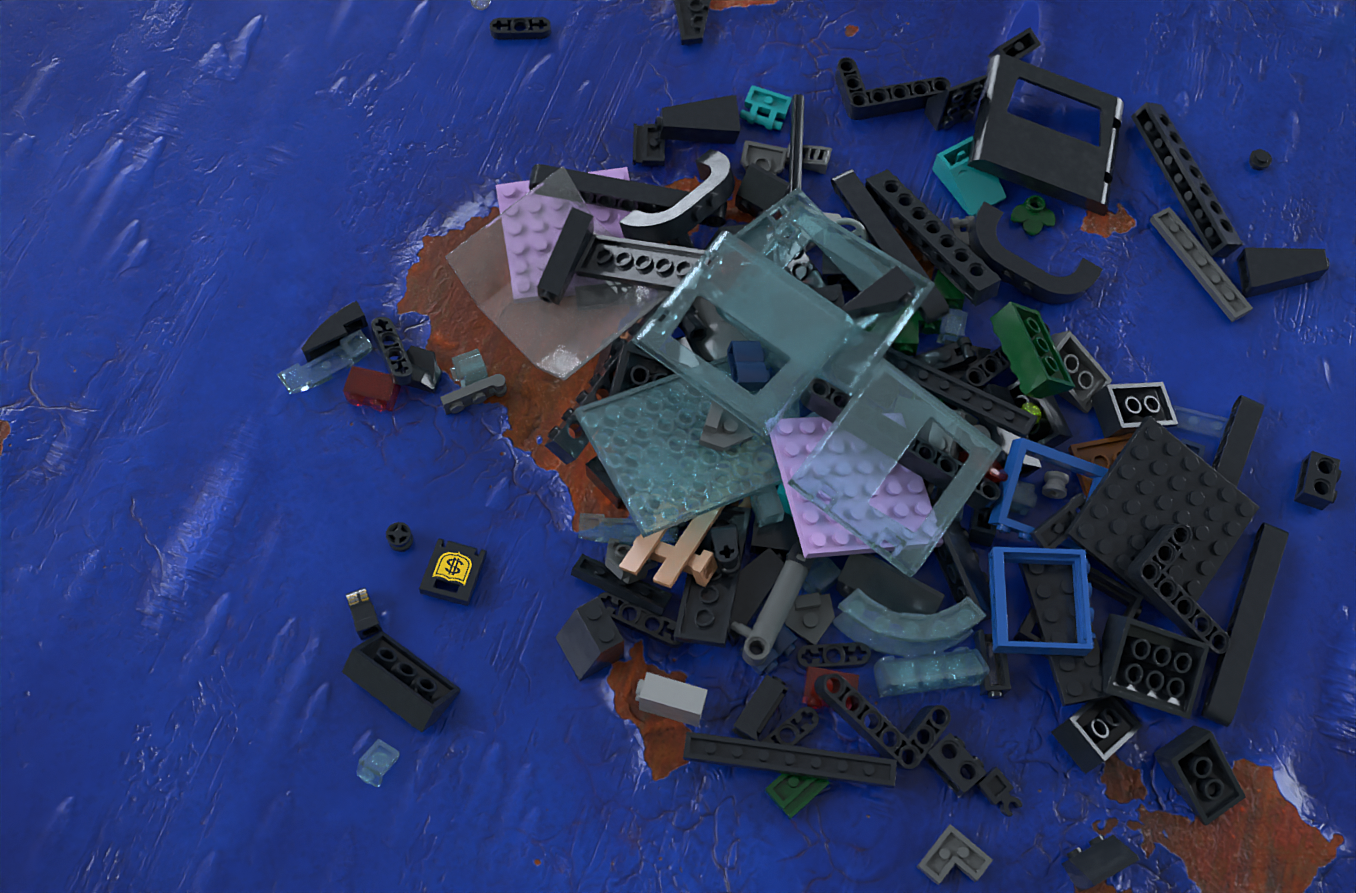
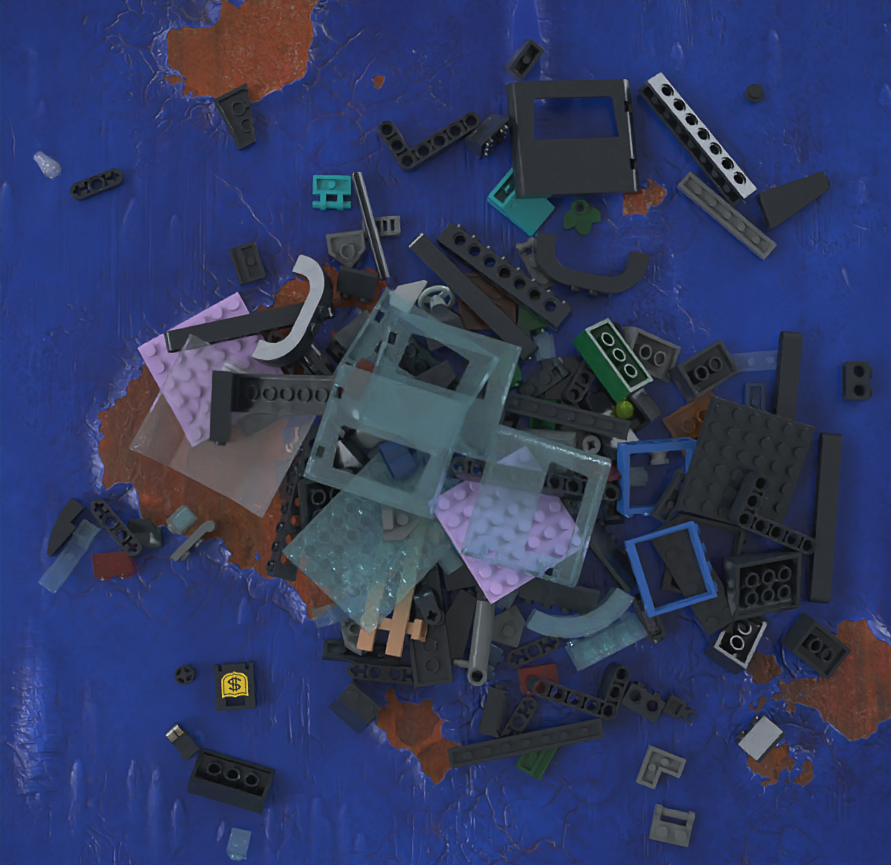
camera: 20 degrees left, 20 degrees up
light grey brick [636,672,708,727] -> none
black slope [655,95,740,144] -> none
black slope [839,265,916,322] -> none

